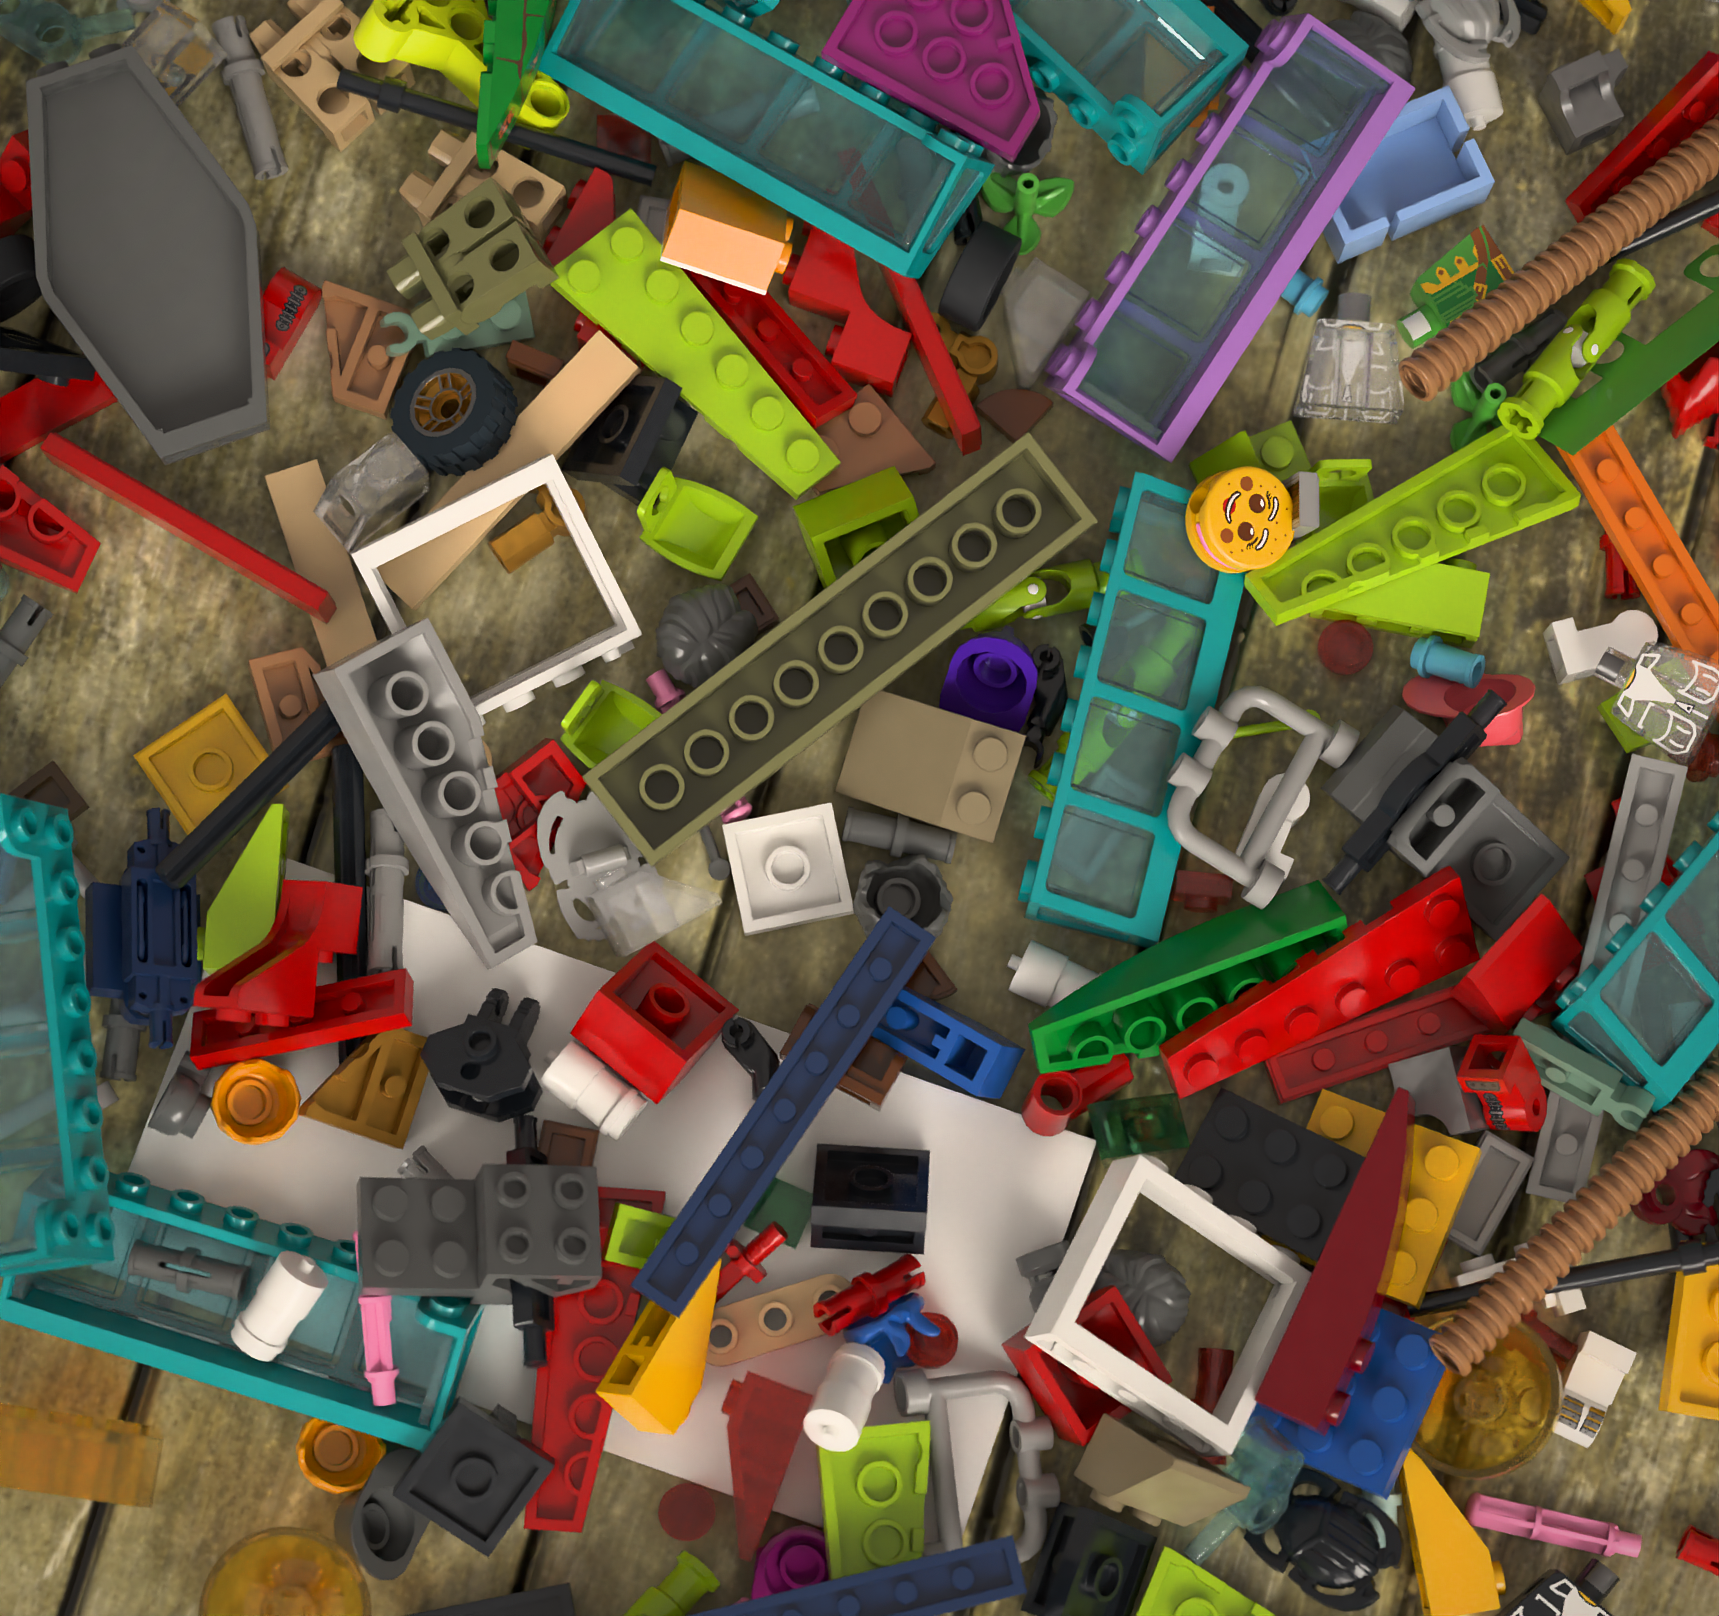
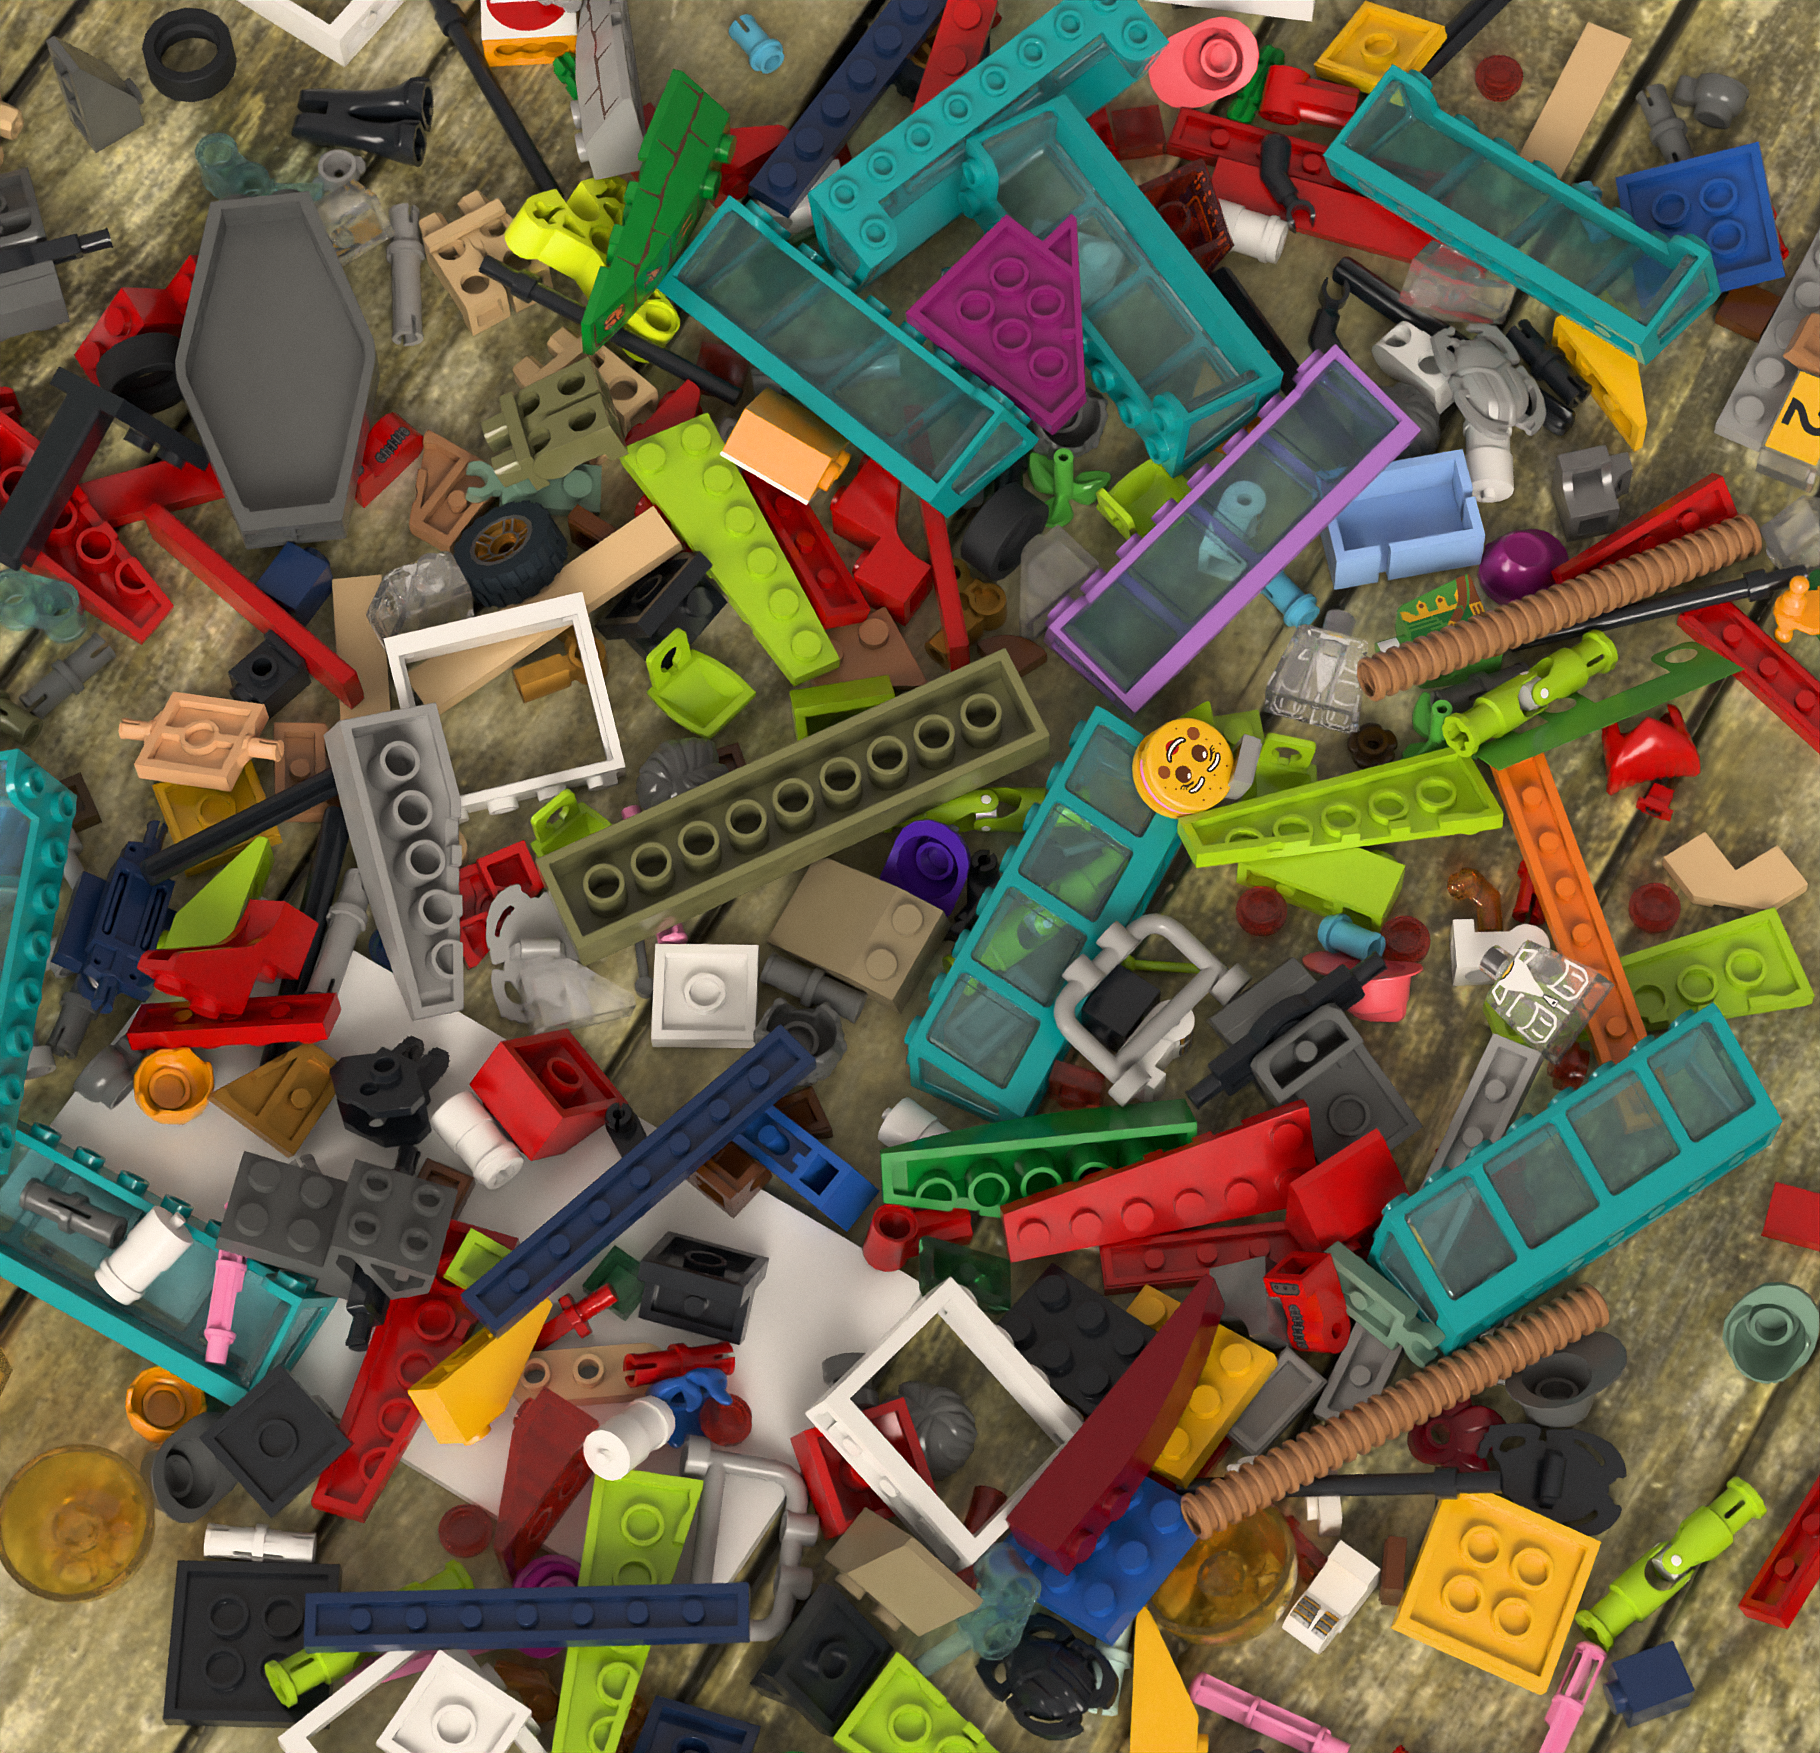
camera: 20 degrees right, 15 degrees down
none -> light nougat plate [119,691,284,792]
none -> white pin [204,1523,317,1563]
none -> black brick [228,629,311,720]
none -> dark blue brick [255,541,333,627]
none -> black brick [1081,964,1160,1053]
none -> lime piece [1096,459,1205,540]
none -> dark brown plate [1347,723,1398,770]
none -> reddish brown tile [1378,1536,1407,1606]
none -> clear red plate [1380,915,1431,963]
none -> clear orange arm [1447,867,1504,932]
none -> magenta hat [1477,529,1569,605]

